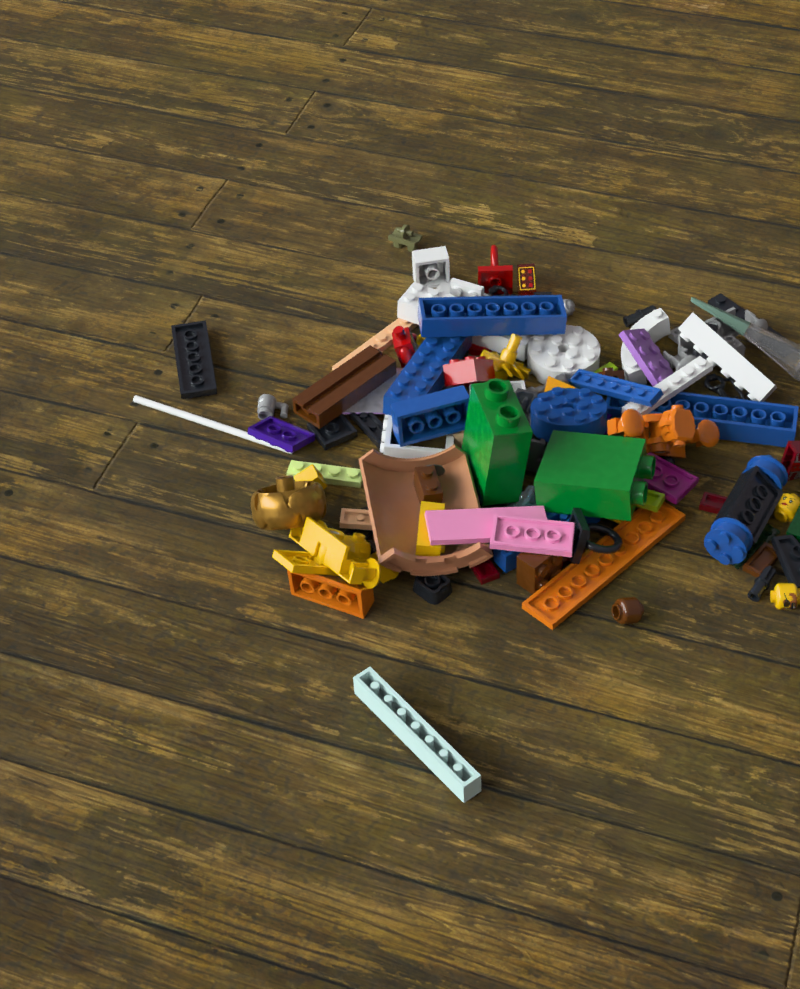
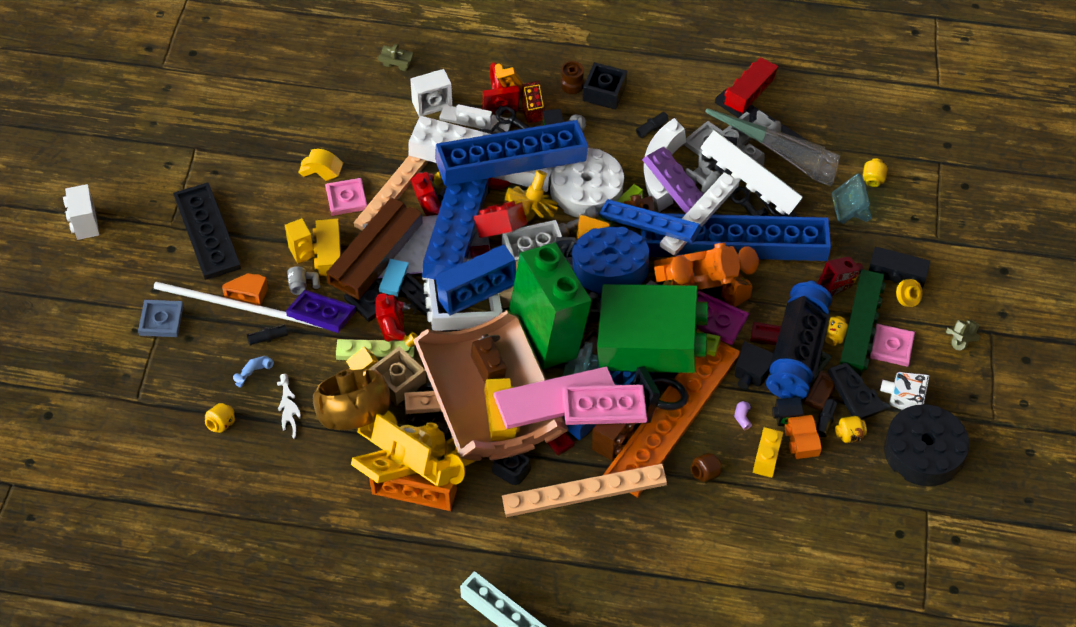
camera: 15 degrees left, 10 degrees up
none -> white brick [63,184,99,240]
none -> sand blue plate [138,300,184,337]
none -> yellow head [205,403,235,433]
none -> orange slope [222,273,268,306]
none -> light blue arm [233,356,274,388]
none -> black pin [247,324,288,346]
none -> white piece [277,374,301,439]
none -> yellow brick [285,218,314,264]
none -> yellow brick [299,149,343,181]
none -> yellow brick [313,219,341,276]
none -> bright pink tile [325,178,367,216]
none -> tan brick [369,346,426,405]
none -> red torso [375,293,418,347]
none -> medium azure tile [379,259,409,296]
none -> light orange hinge [495,64,528,96]
none -> light nougat plate [502,464,667,517]
none -> reddish brown wheel [561,61,584,94]
none -> black brick [583,62,628,110]
none -> orange slope [721,274,753,307]
none -> red brick [724,57,778,113]
none -> black torso [734,341,774,389]
none -> lavender arm [734,401,752,430]
none -> yellow brick [753,427,783,478]
none -> black brick [772,397,804,426]
none -> orange brick [785,415,821,459]

